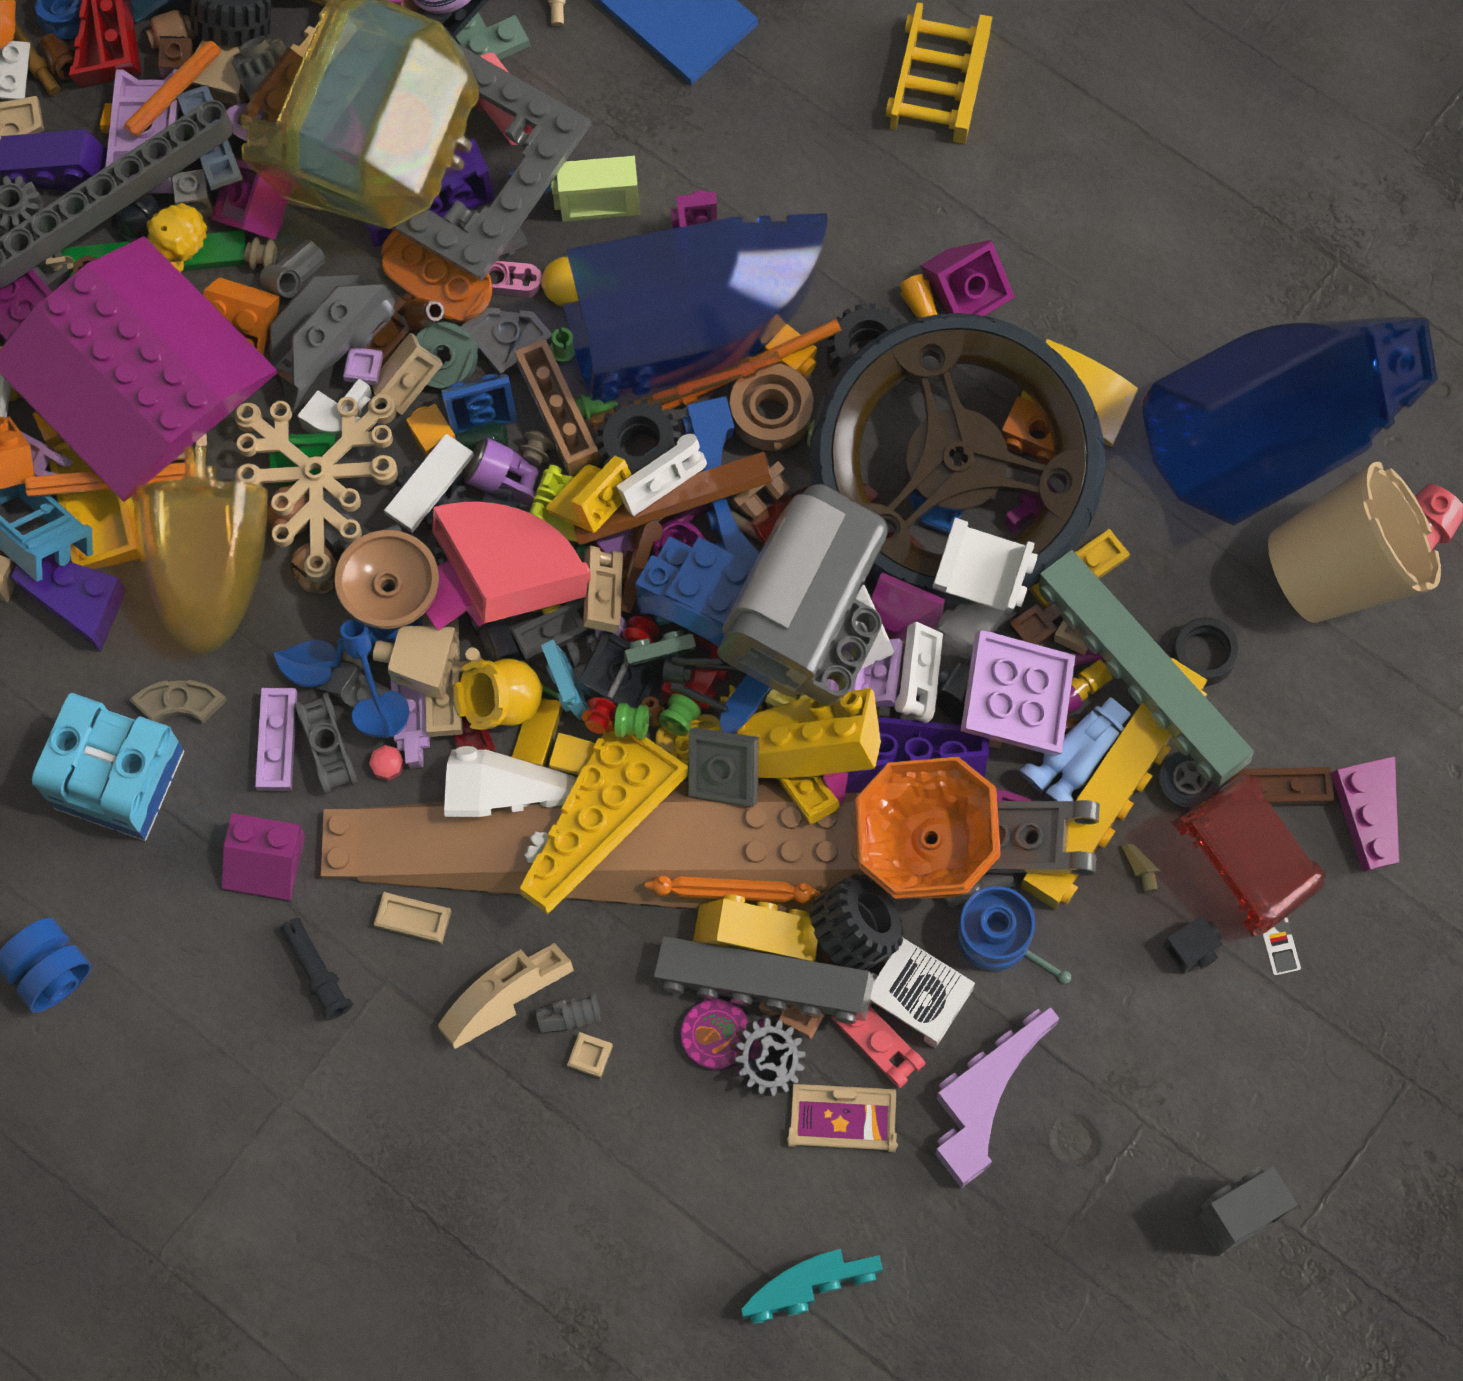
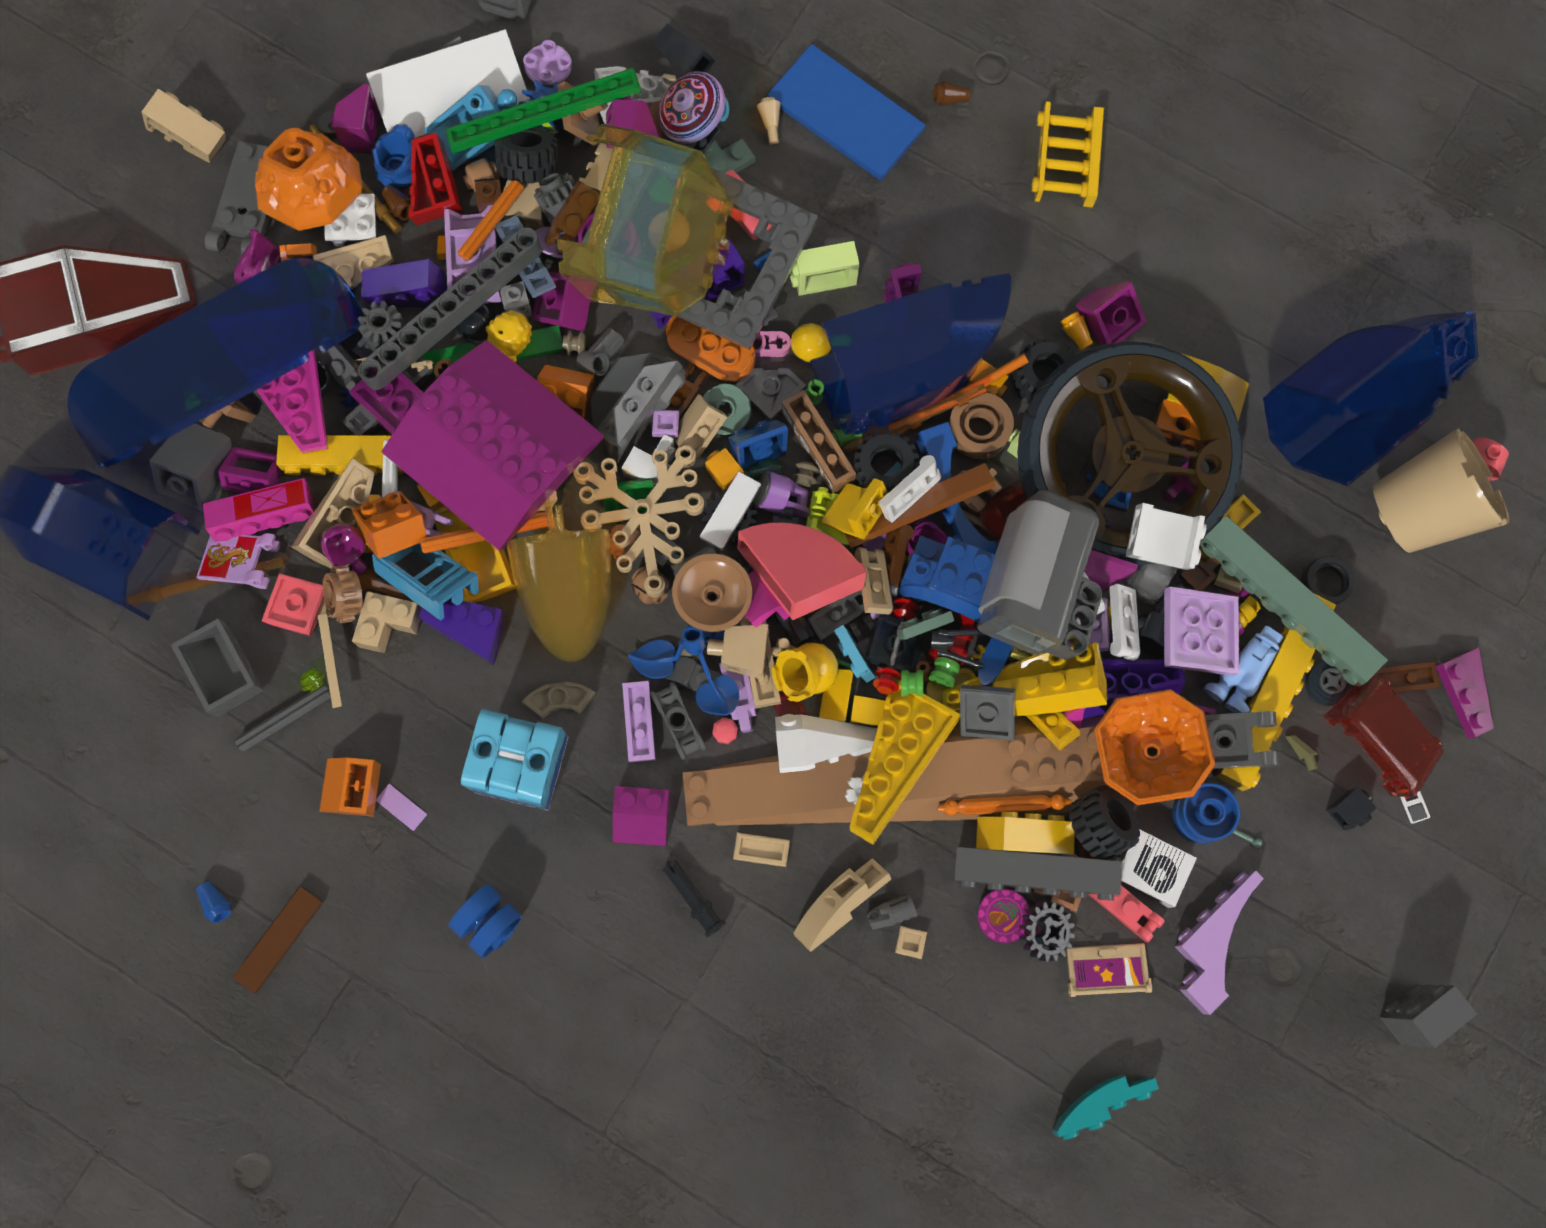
camera: 10 degrees left, 5 degrees up
reddish brown cone [405,298,445,331] -> none

